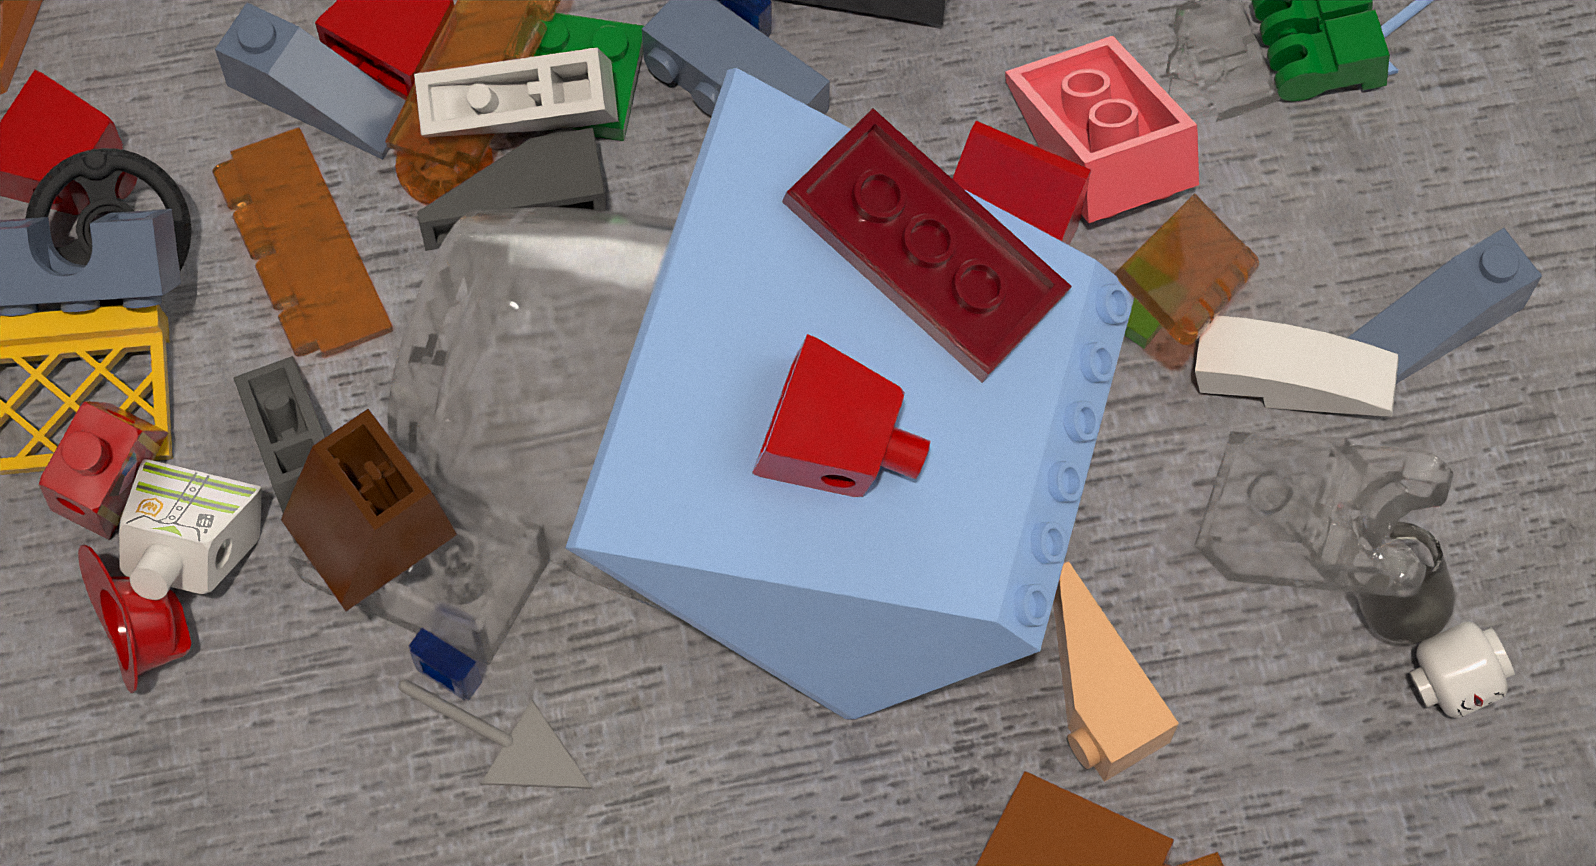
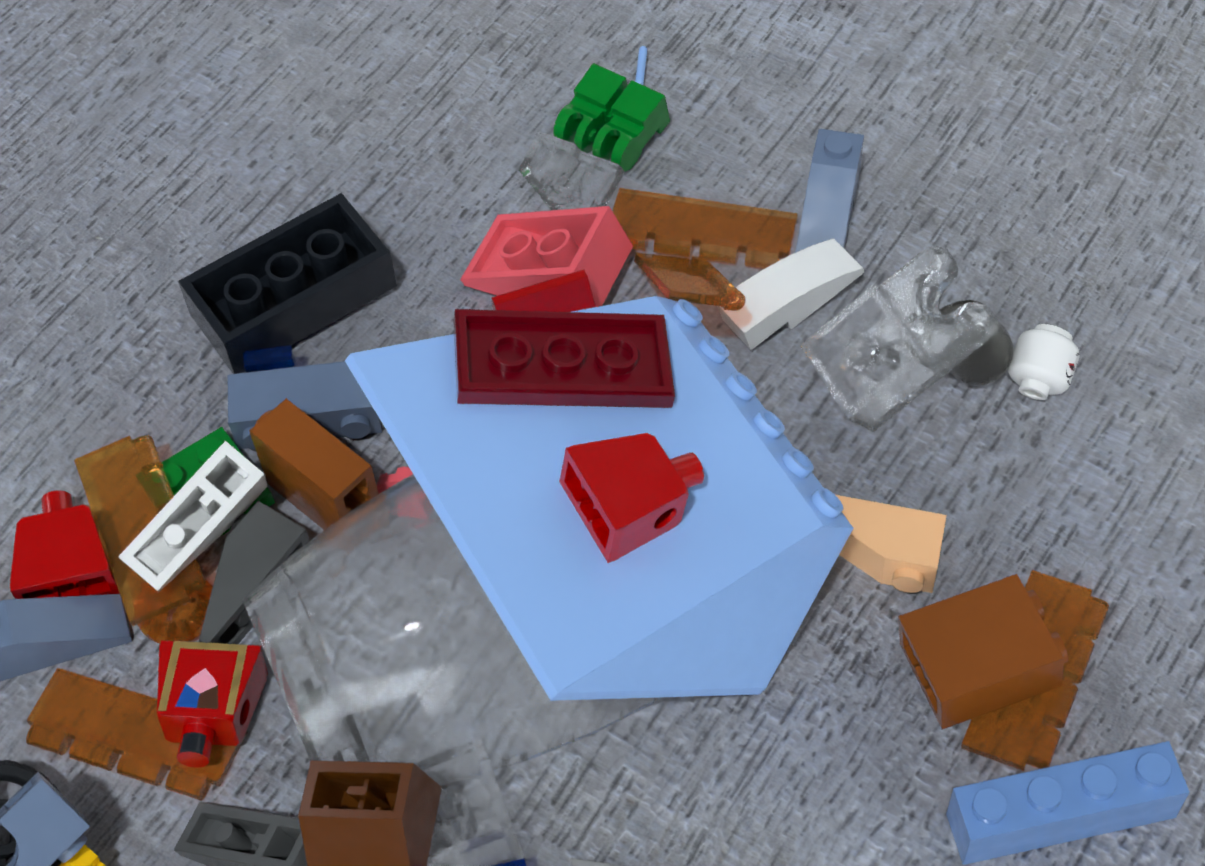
camera: 40 degrees left, 10 degrees down
none -> red torso [157,640,268,768]
none -> dark orange brick [249,398,385,550]
none -> clear orange windscreen [613,188,798,269]

